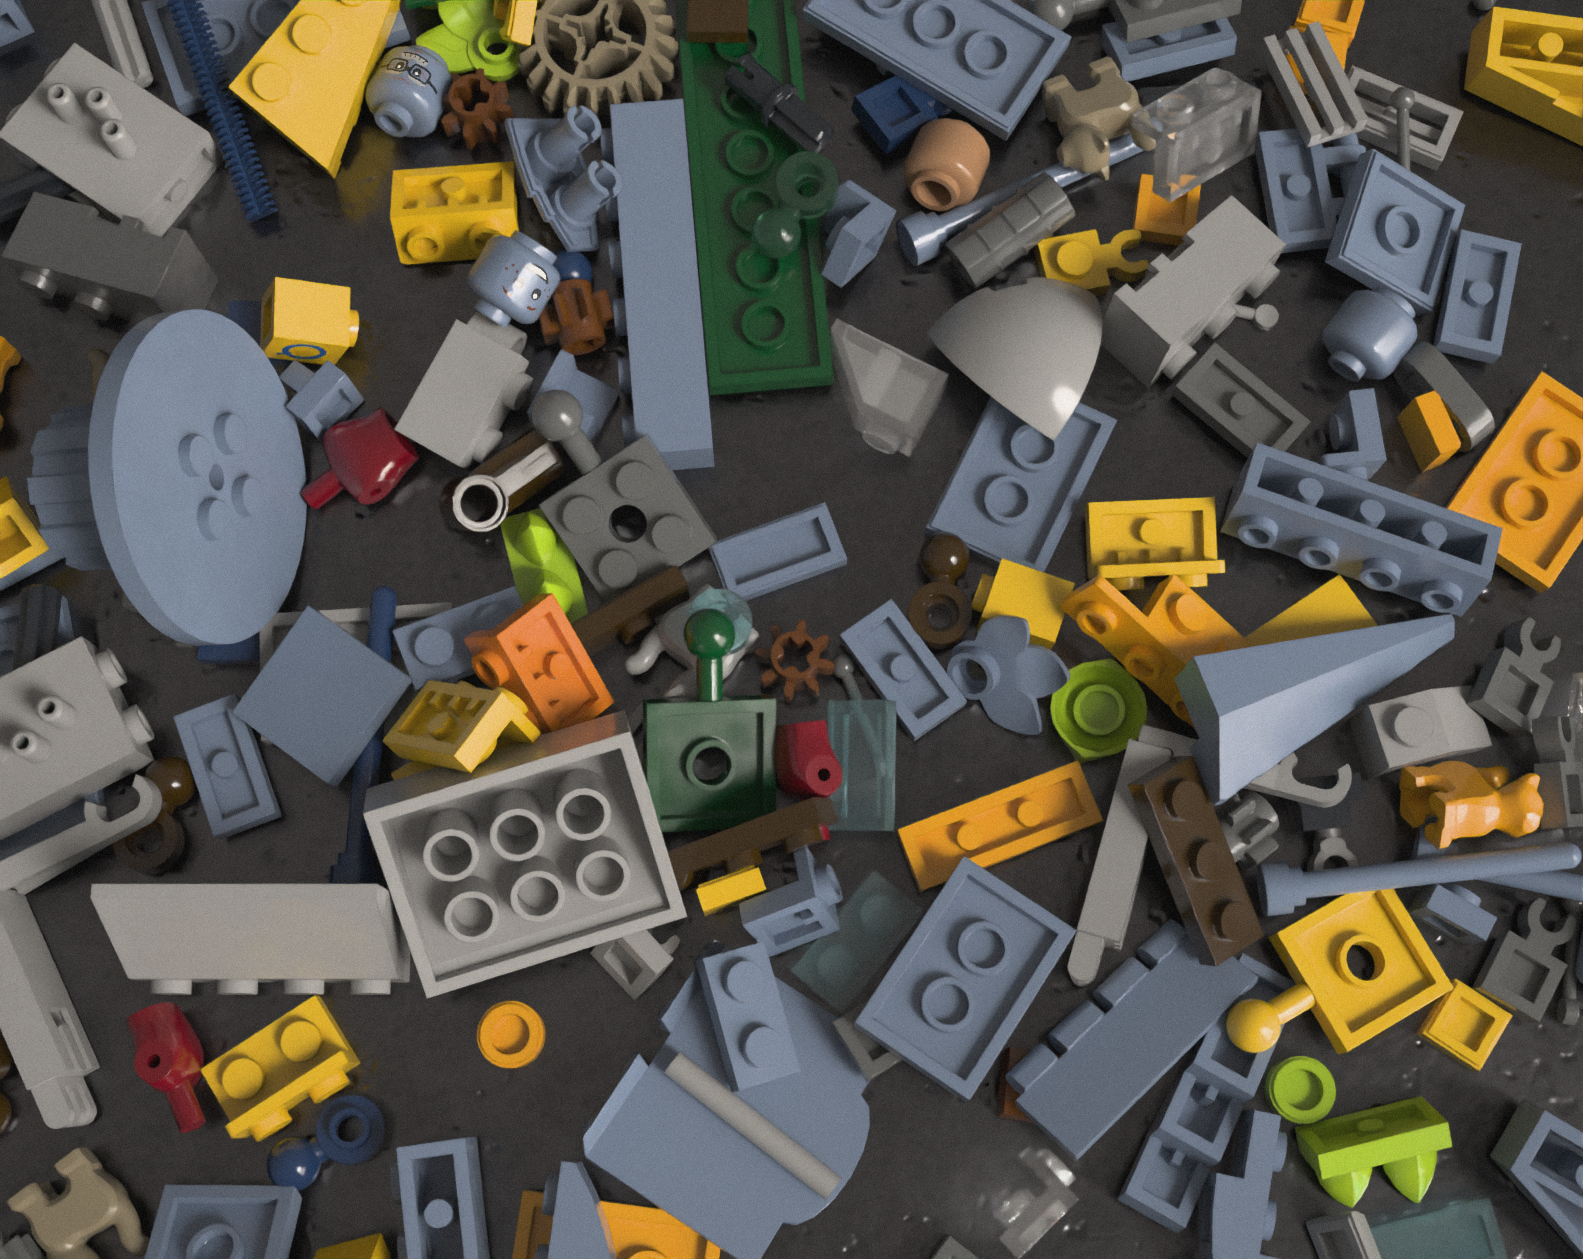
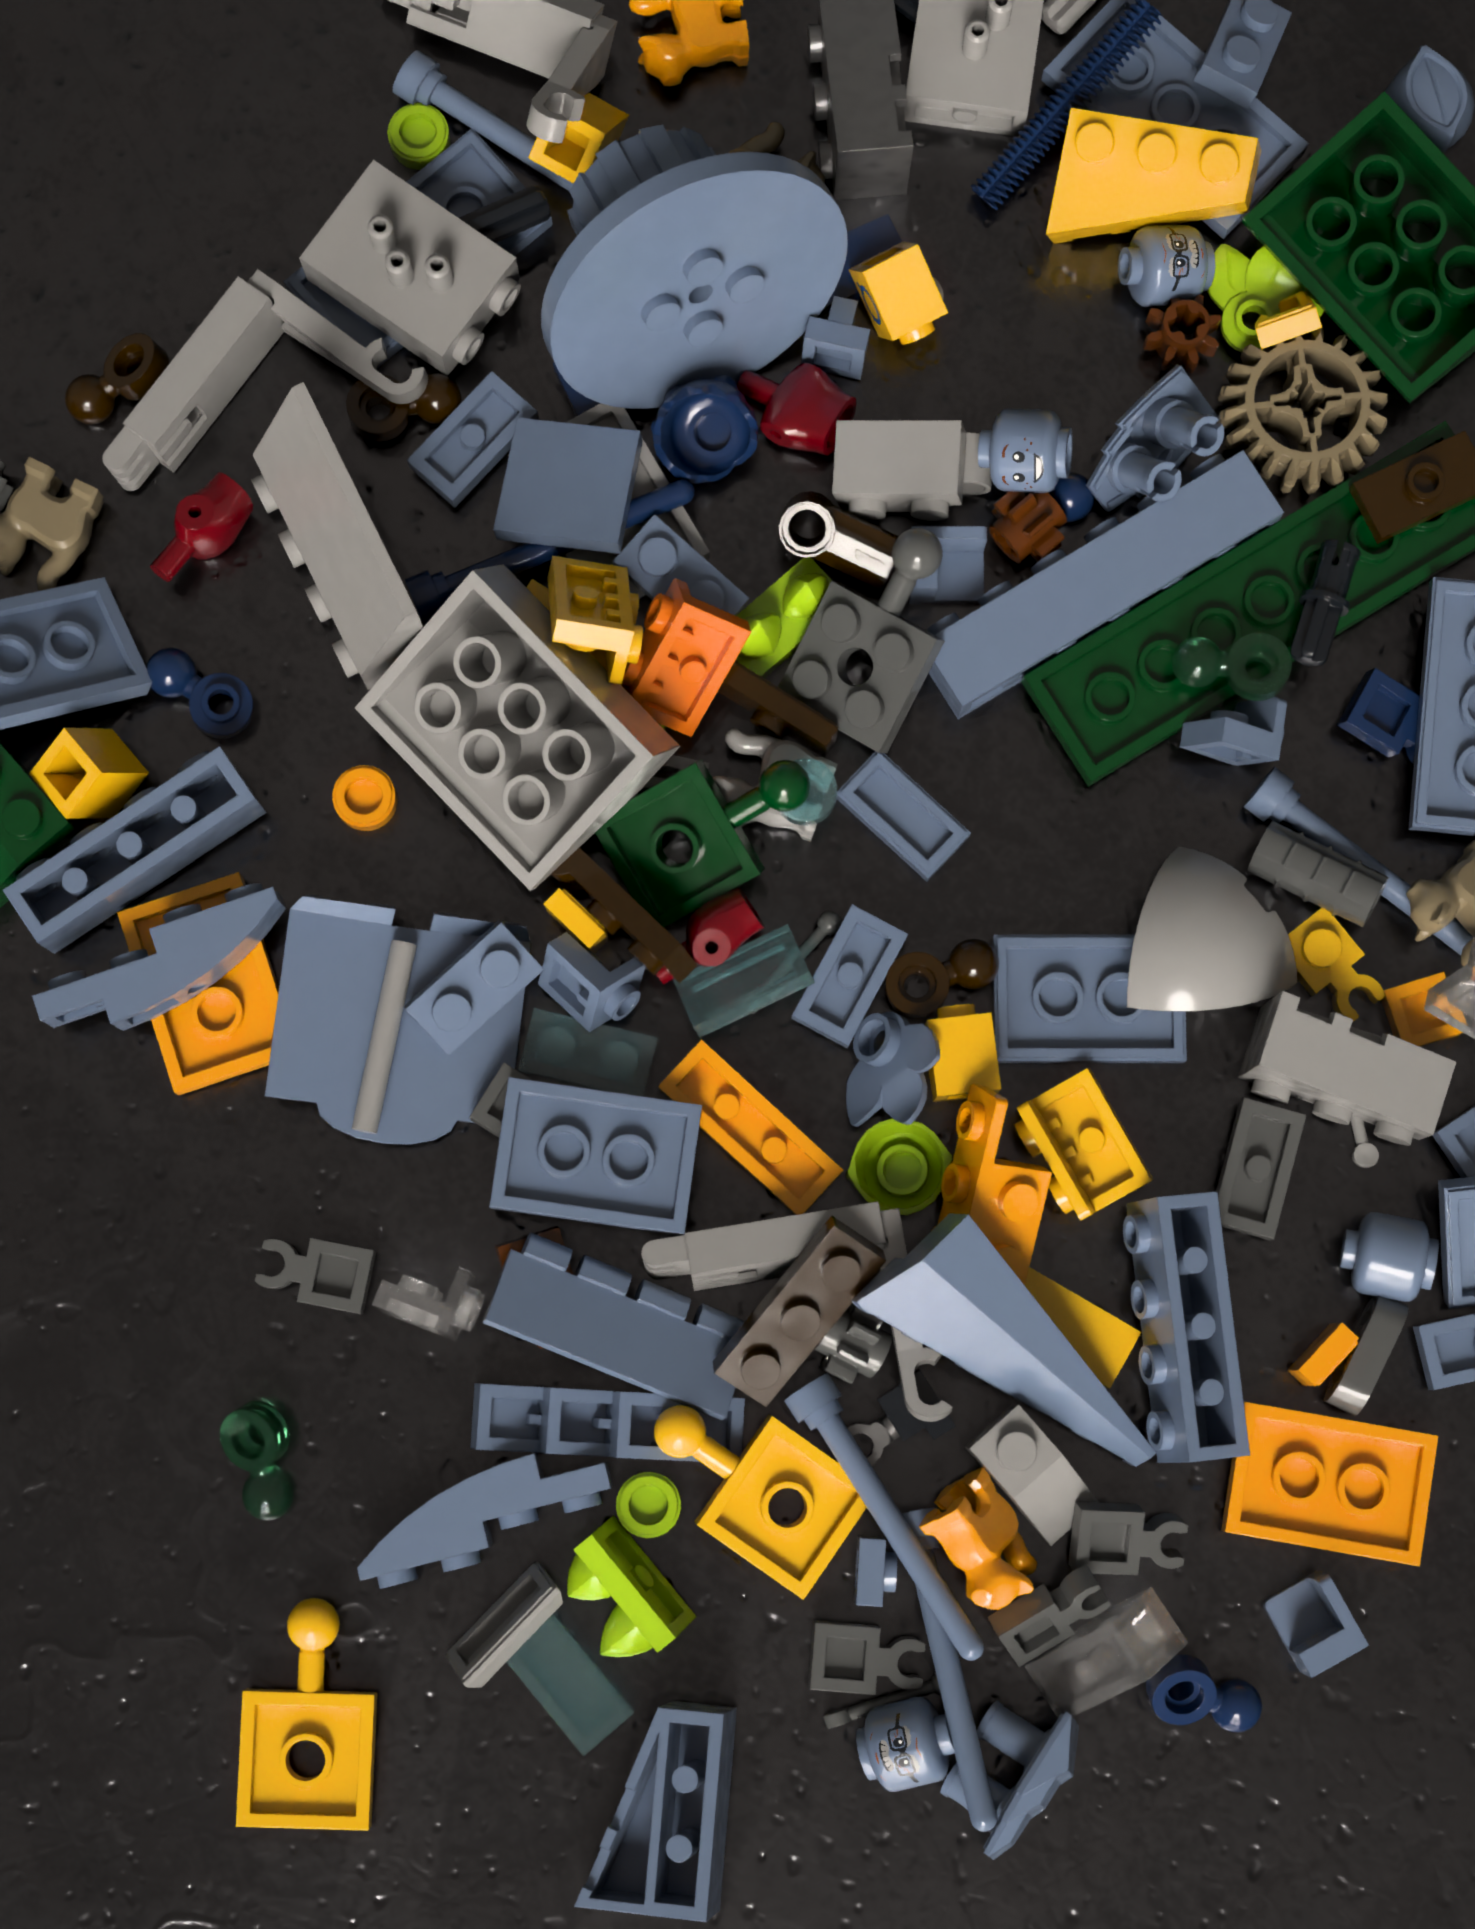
camera: 65 degrees right, 5 degrees up
yellow bracket [200,995,360,1142] -> none
yellow bracket [390,161,519,265] -> none
light grey tile [590,930,680,1001] -> none
reddish brown gear [755,619,835,703] -> none
clear slope [830,319,948,457] -> none
medium nougat head [903,118,990,211] -> none
sand blue bracket [1316,388,1386,481] -> none
yellow tile [1416,978,1513,1072] -> none
none -> dark blue hair [651,375,758,484]

